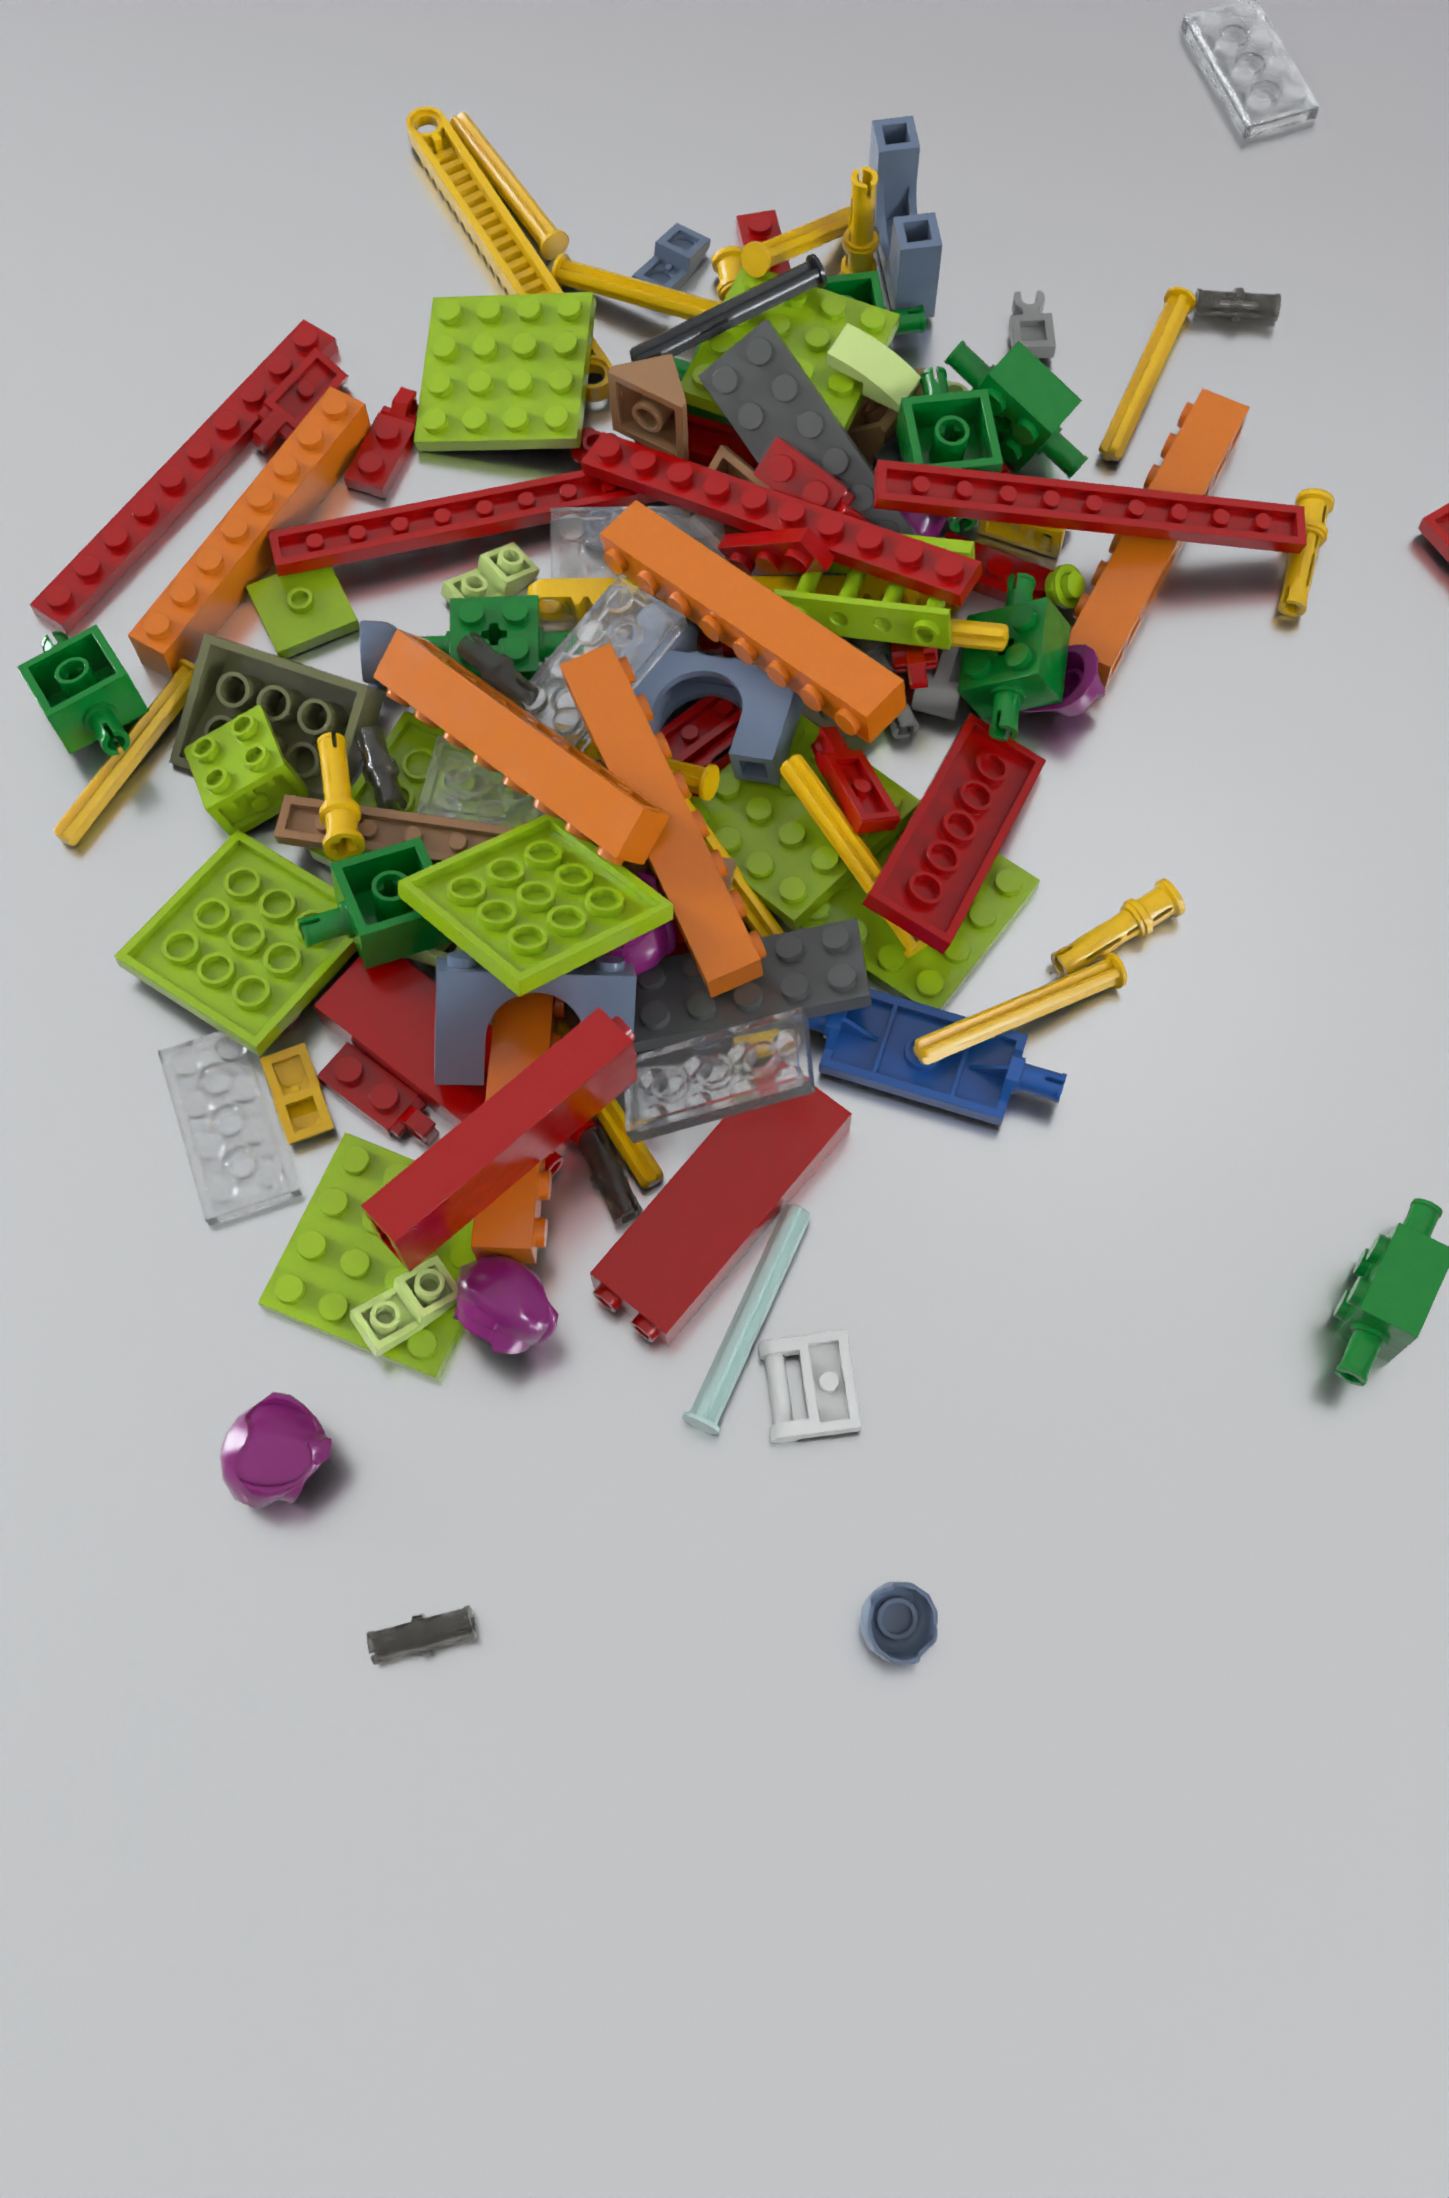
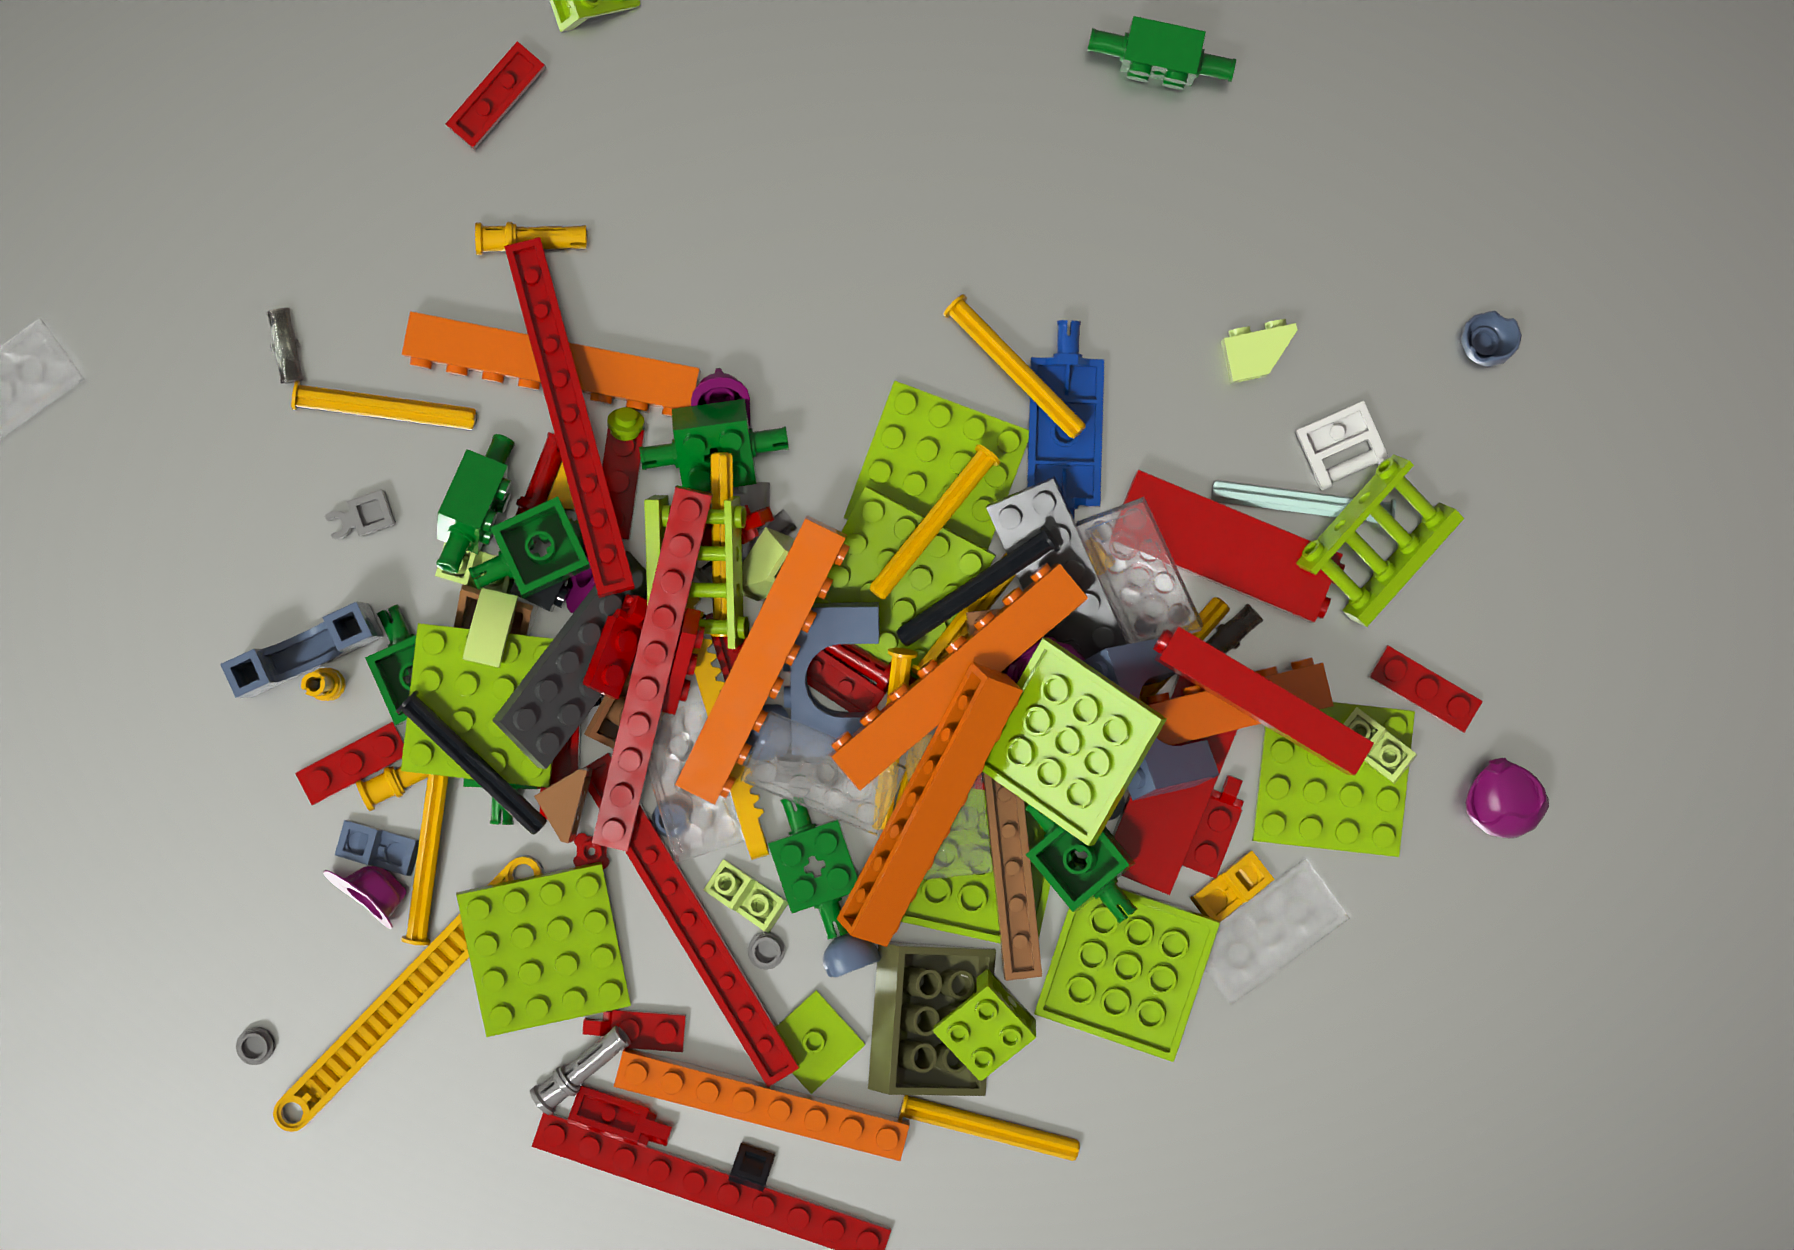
camera: 105 degrees left, 20 degrees up
green brick [17,624,149,755] -> none
yellow pin [317,732,365,861] -> none
clear smoke pin [355,726,407,811] -> none
clear smoke pin [367,1605,477,1665] -> none
yellow axle [449,112,569,260] -> none
magenta helmet [453,1255,559,1354] -> none
clear smoke pin [457,632,539,710] -> none
yellow axle [741,205,850,278] -> none
red hinge [811,726,901,834] -> none
red plate [862,713,1046,954] -> none
yellow pin [1050,878,1185,977] -> none
none -> light grey plate [236,1028,273,1065]
none -> magenta piece [323,866,406,929]
none -> light grey pin [530,1026,631,1115]
none -> black tile [728,1143,775,1192]
none -> light grey plate [748,933,785,970]
none -> black axle [896,525,1060,646]
none -> yellowish green slope [1221,319,1298,384]
none -> lime fence [1296,454,1465,627]
none -> red plate [1368,645,1483,733]

